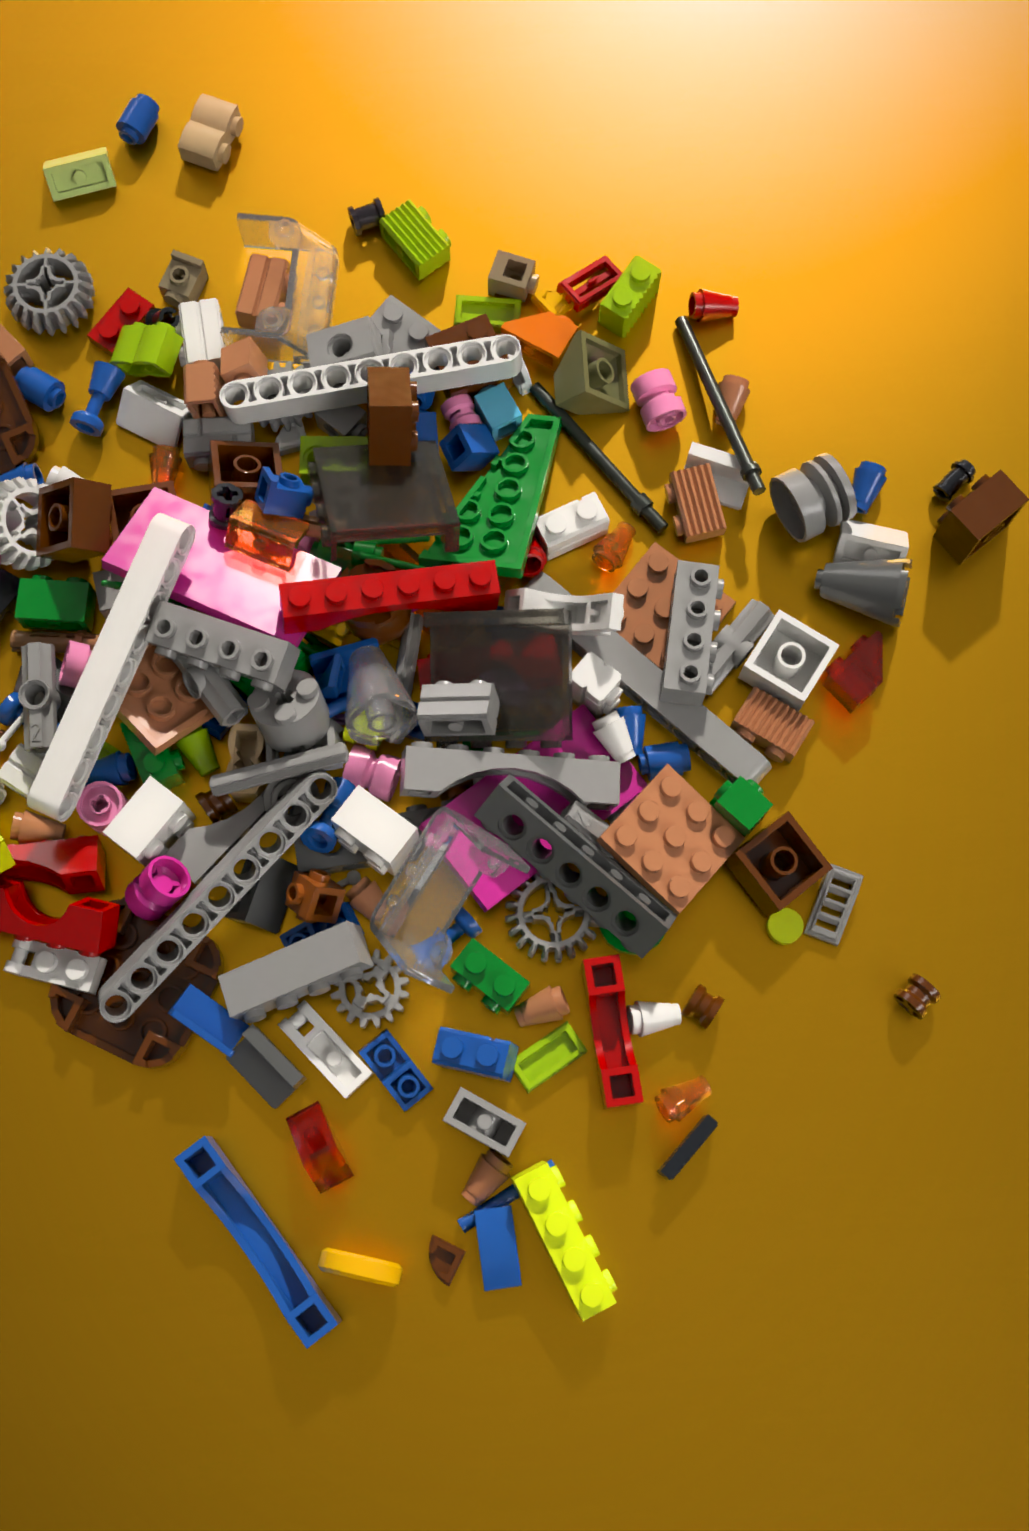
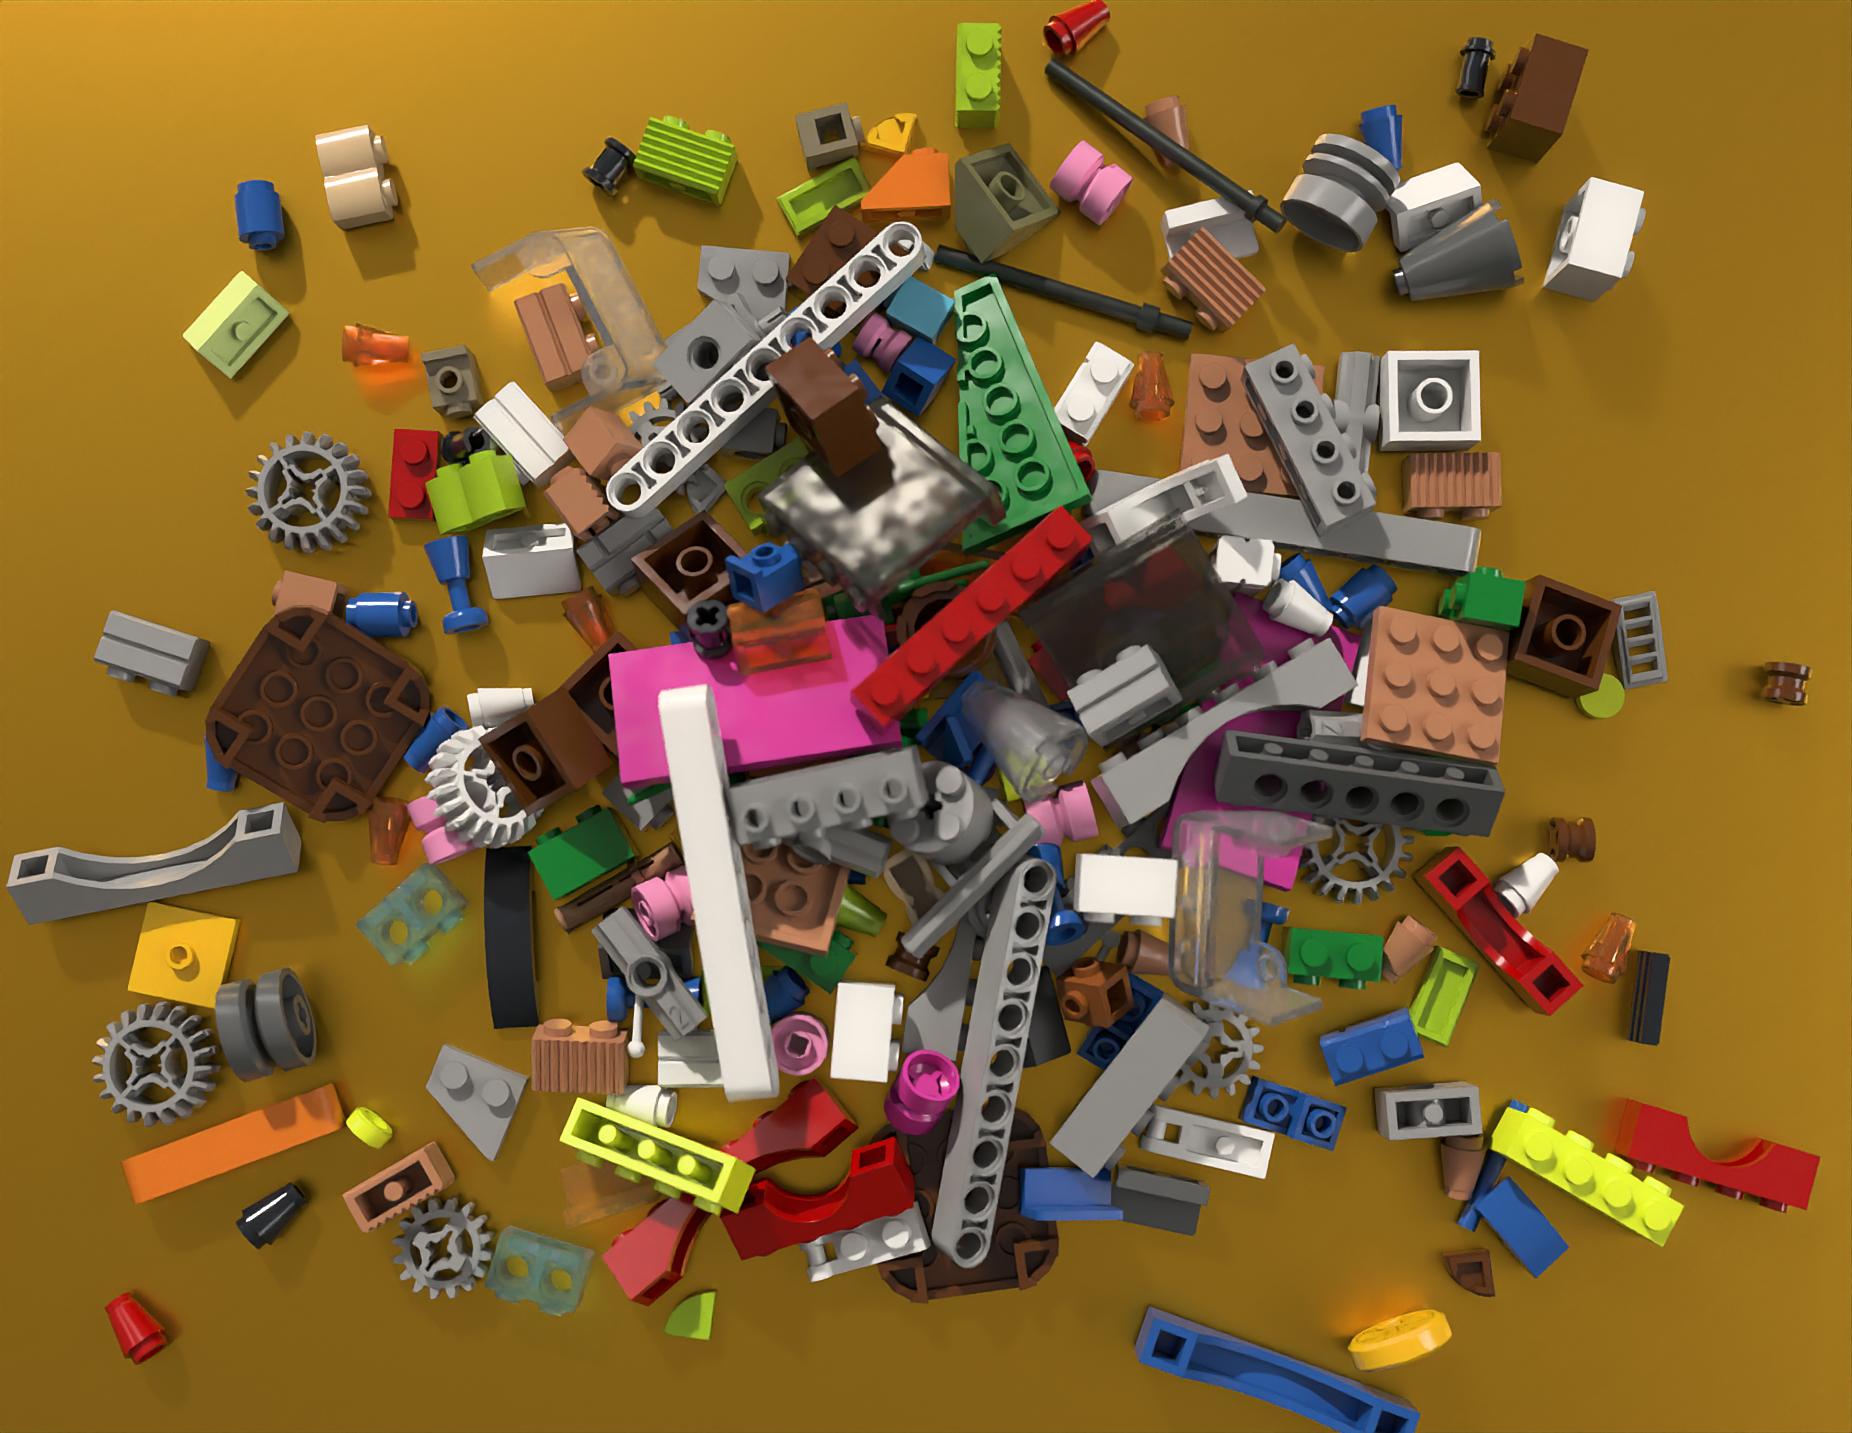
camera: 30 degrees left, 10 degrees up
nougat cone [10,810,66,844] -> none
clear red slope [286,1101,354,1194] -> none
red tile [556,255,622,313] -> none
clear red slope [822,630,883,713] -> none
none -> clear orange cone [342,322,409,367]
none -> white brick [1543,177,1646,302]
none -> red arch [1614,1099,1821,1214]

